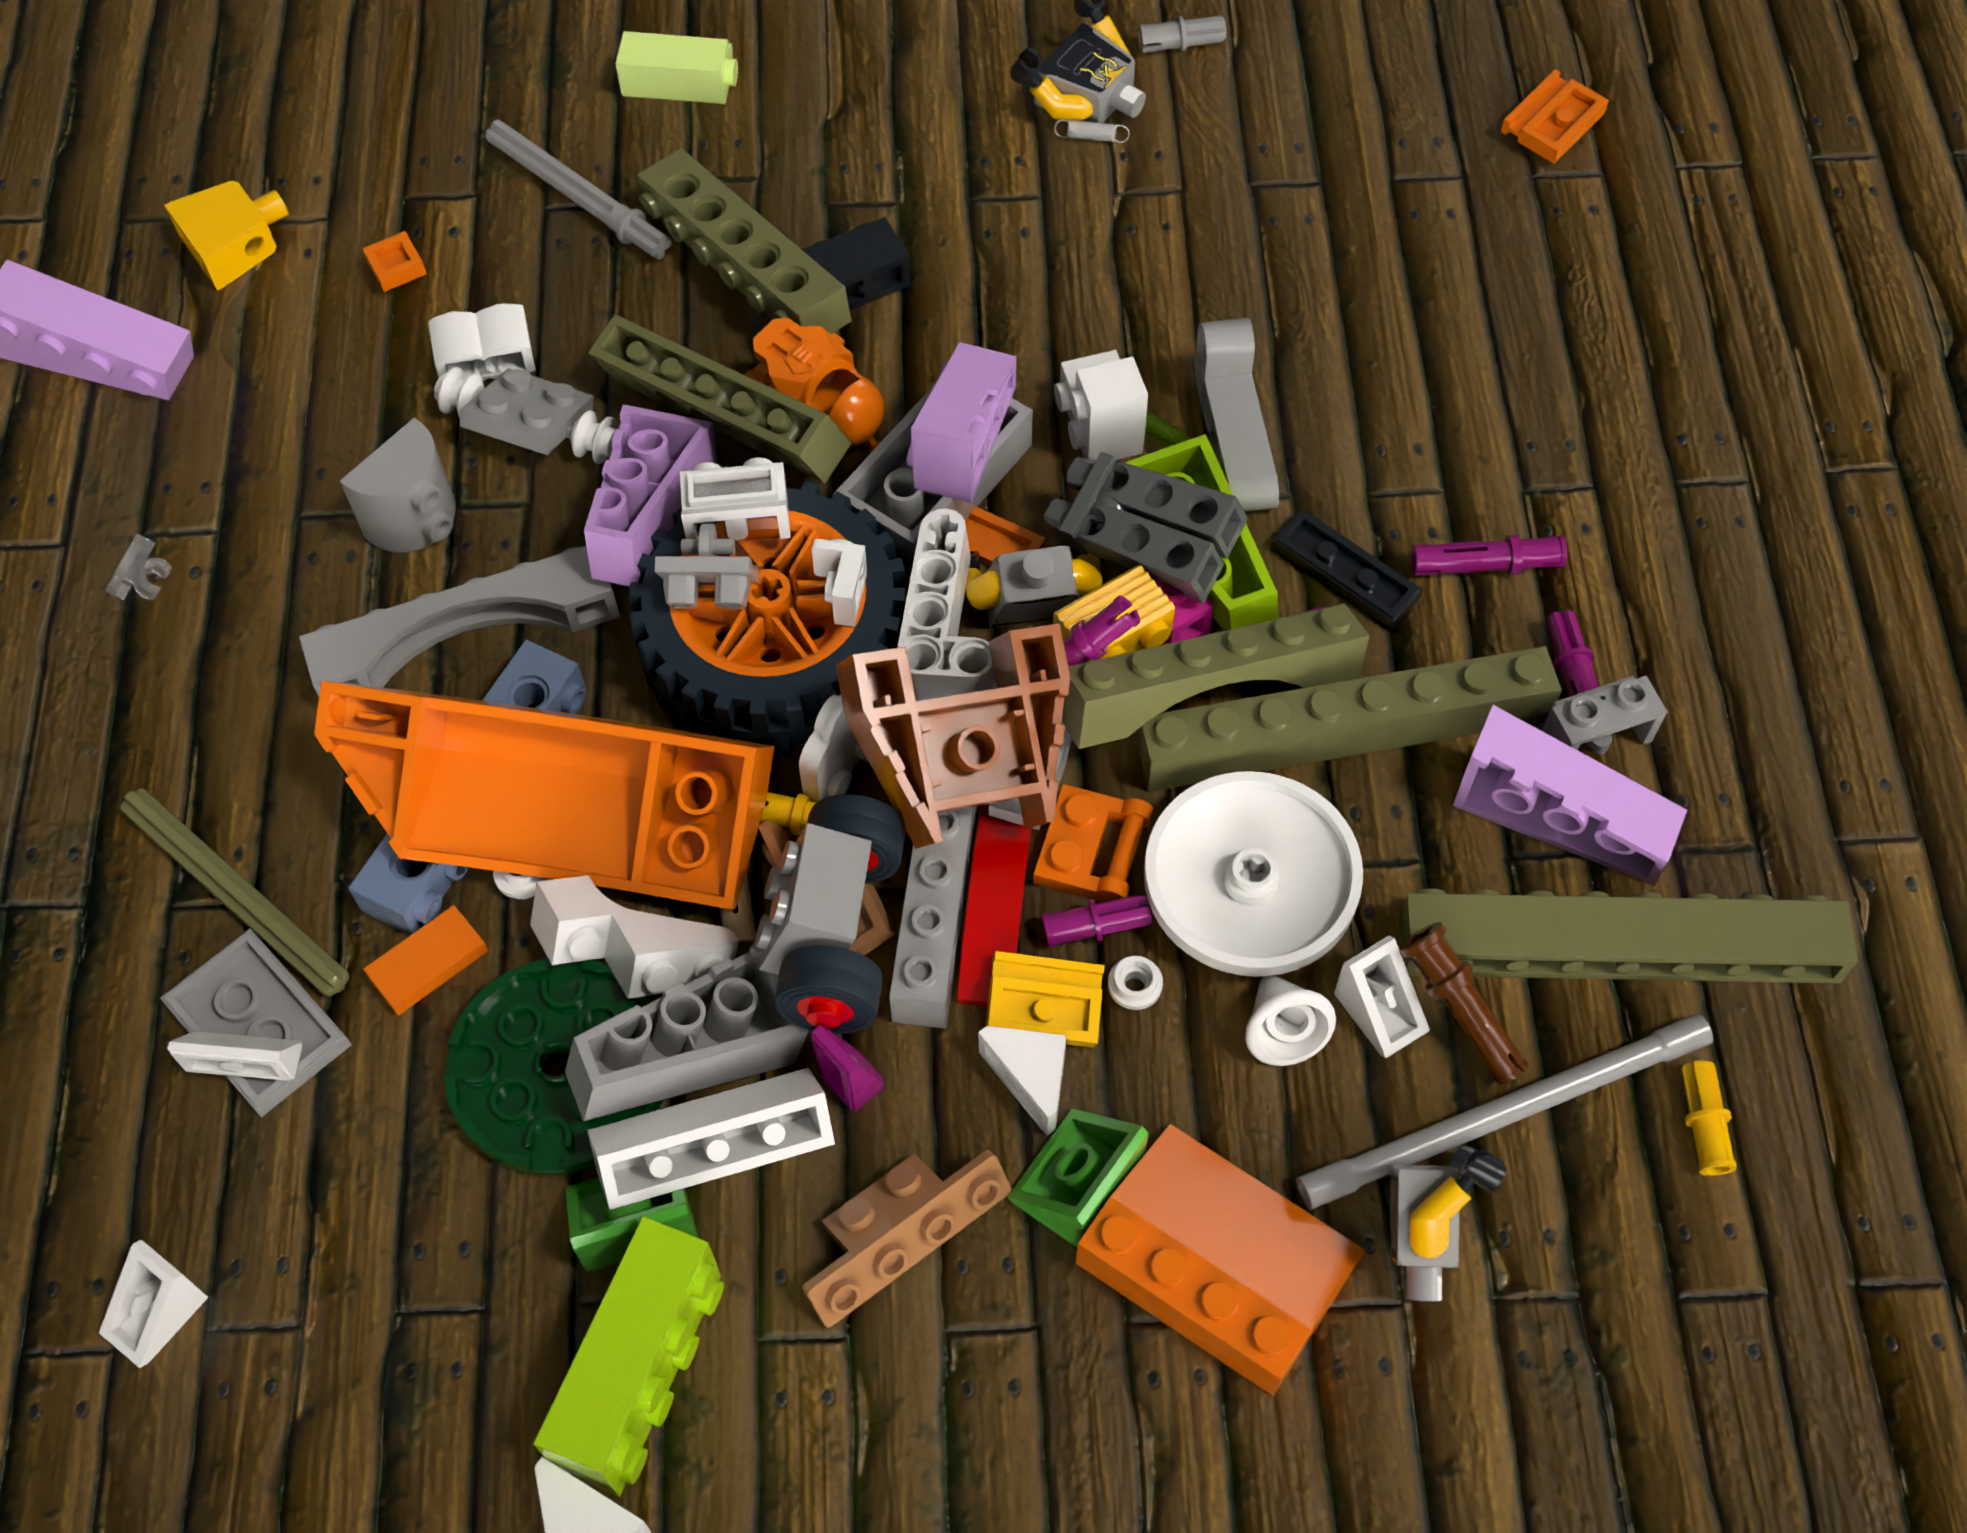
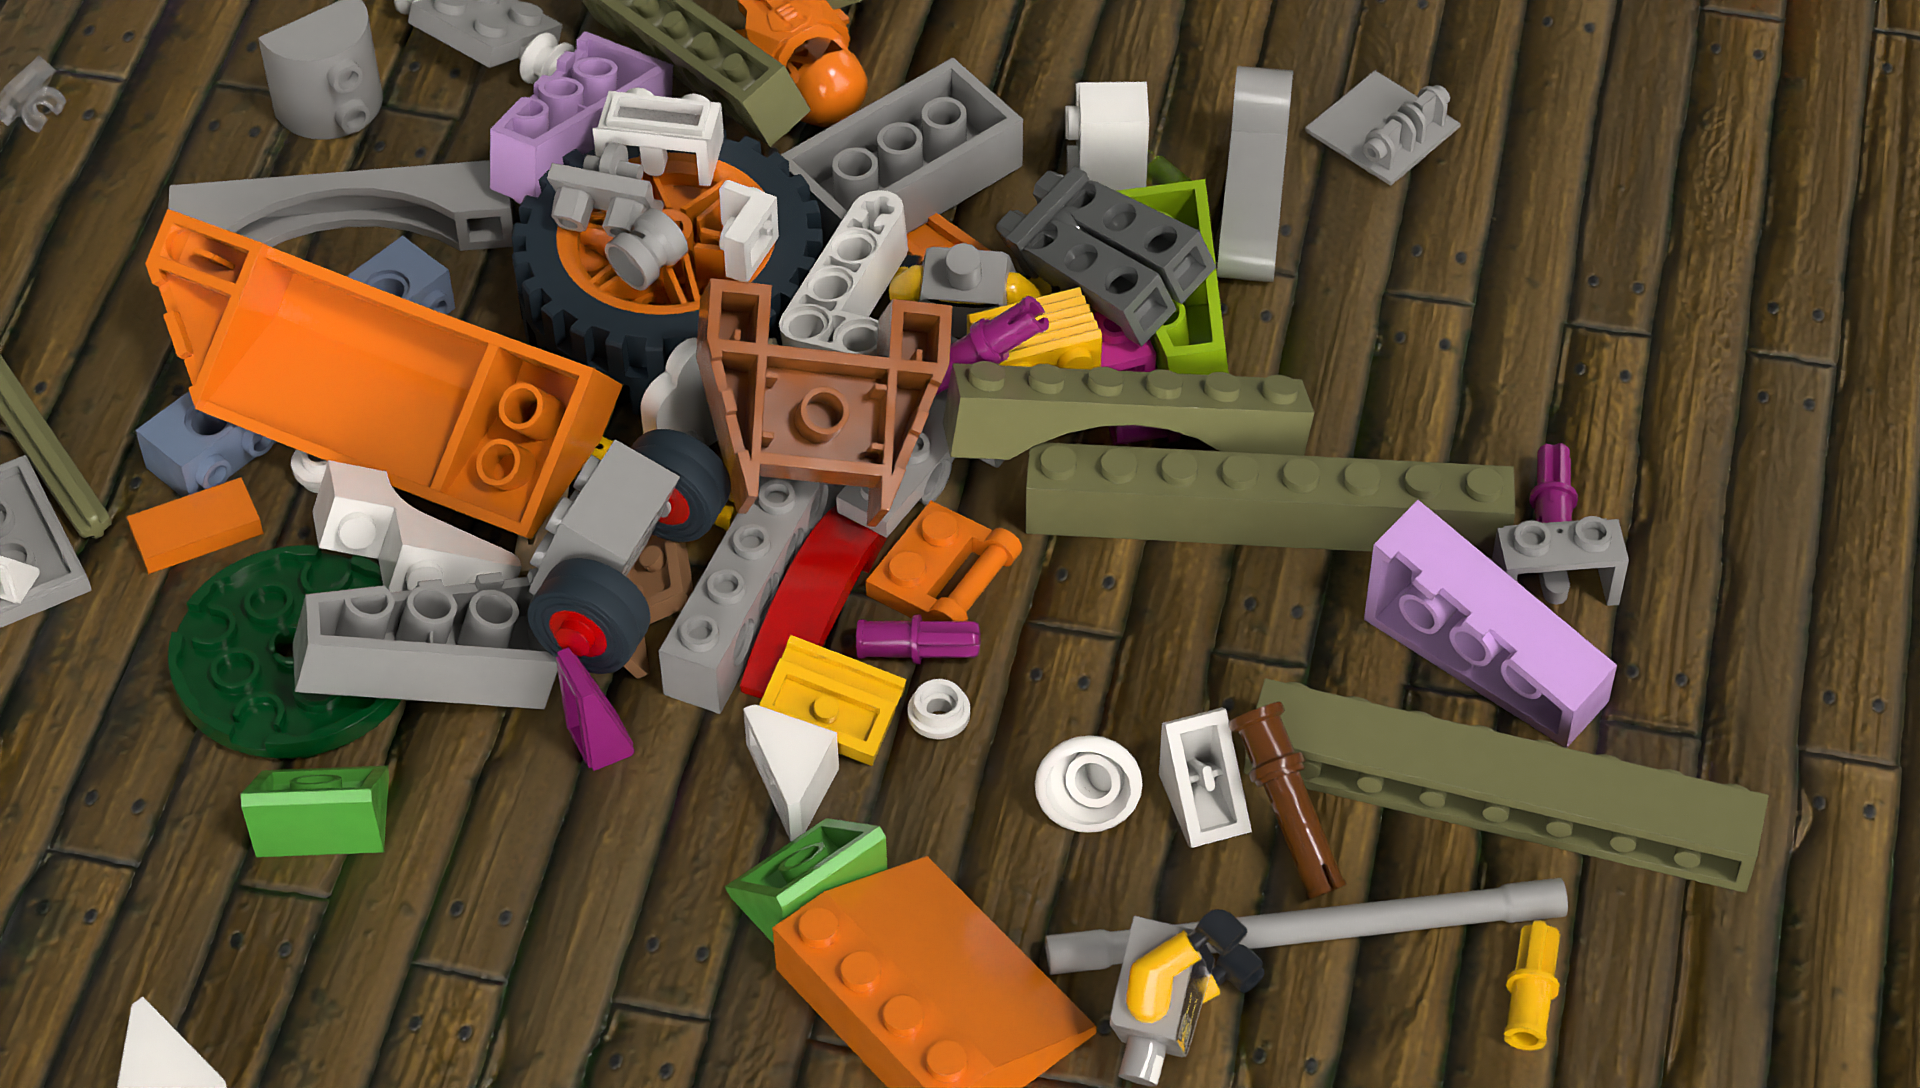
camera: 15 degrees right, 10 degrees down
lime brick [533,1216,724,1497] -> none
white brick [587,1068,835,1210] -> none
medium nougat bracket [803,1150,1012,1328] -> none
lavender wedge [907,342,1016,503] -> none
white dish [1144,771,1363,977] -> none
black tile [1271,509,1423,631] -> none
magenta pin [1411,535,1567,576] -> none
none -> light grey wheel [605,208,688,290]
none -> light grey hinge [1305,71,1461,186]

